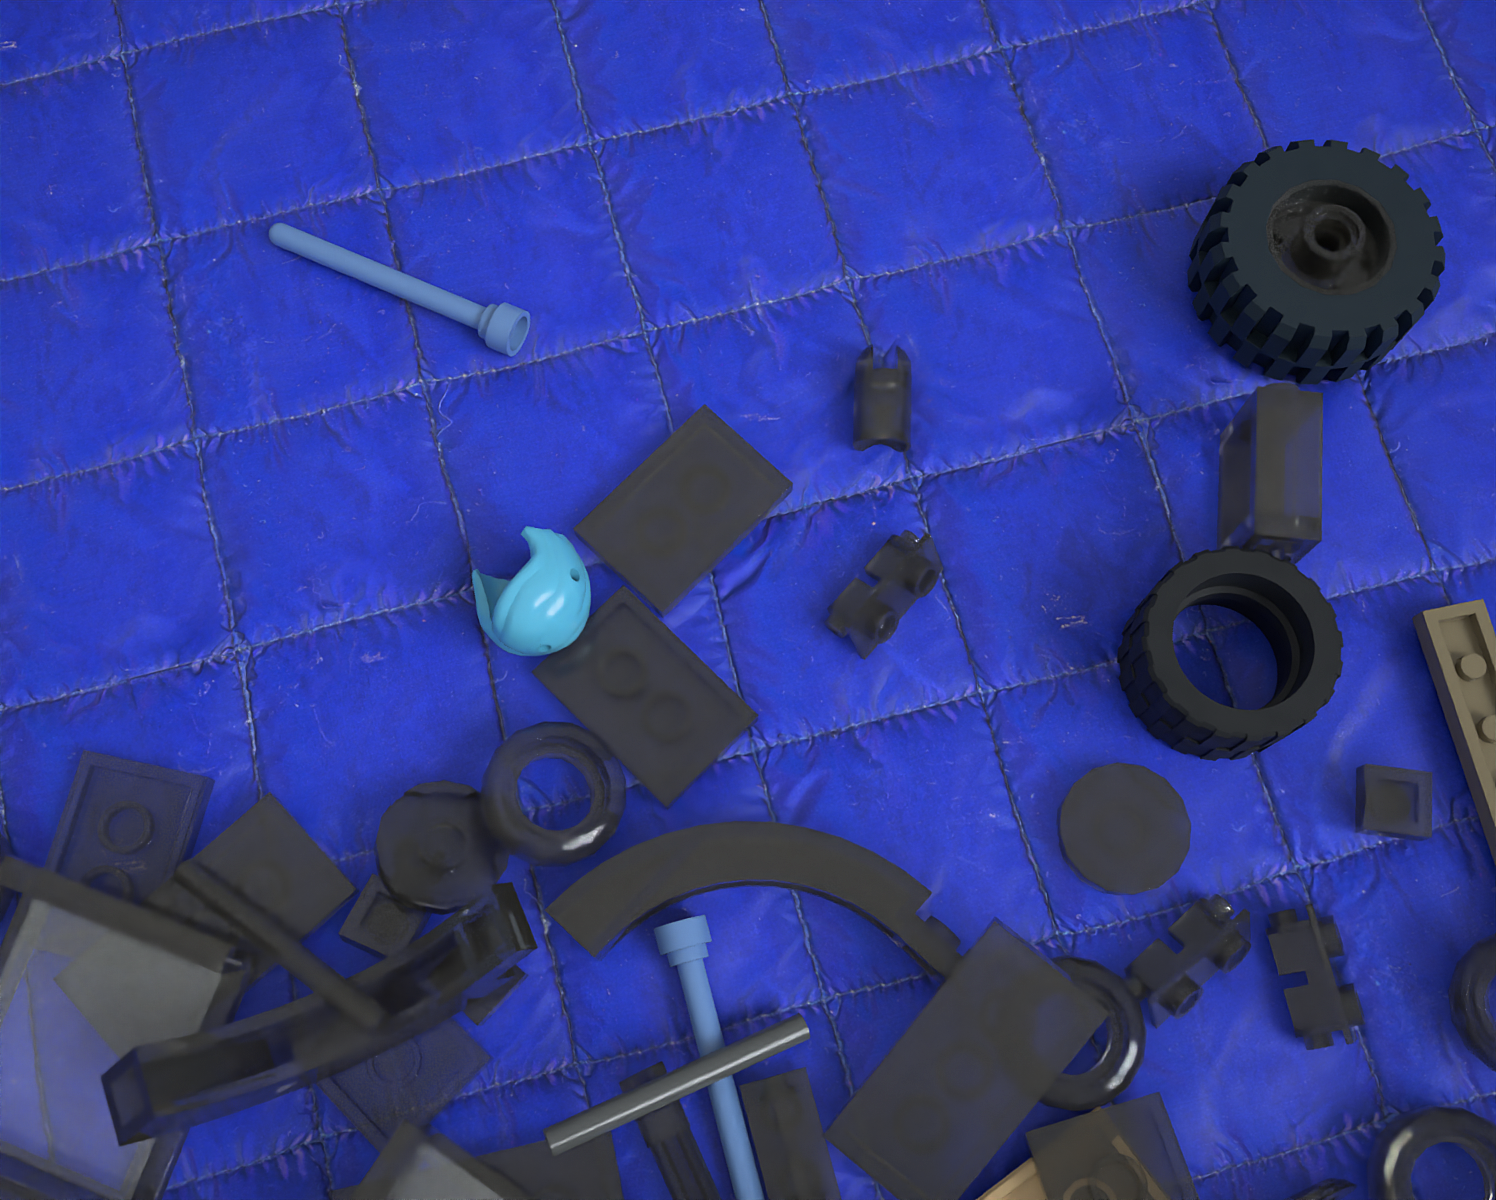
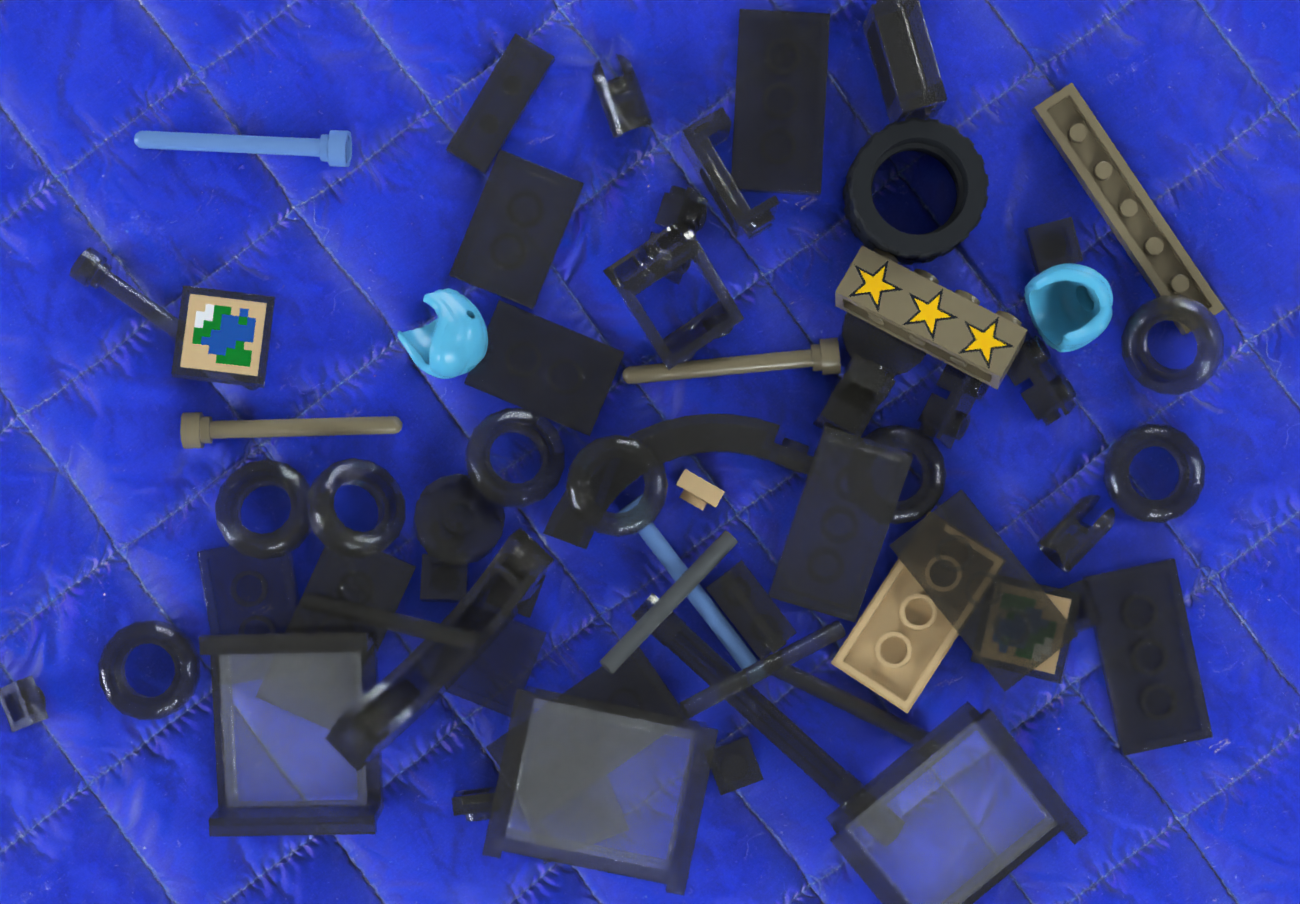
camera: 20 degrees left, 15 degrees up
none -> clear smoke piece [69,247,262,391]
none -> tile [171,285,275,388]
none -> dark tan piece [180,412,403,449]
none -> clear smoke wheel [215,459,317,560]
none -> clear smoke wheel [306,458,406,559]
none -> clear smoke tile [446,34,555,175]
none -> clear smoke wheel [566,434,668,537]
none -> clear smoke window [603,219,744,370]
none -> dark tan piece [622,337,841,384]
none -> tan plate [676,469,725,511]
none -> clear smoke window [681,107,780,239]
none -> clear smoke tile [730,9,830,196]
none -> clear smoke brick [813,353,895,446]
none -> dark tan brick [835,246,1027,390]
none -> medium azure piece [1024,263,1113,352]

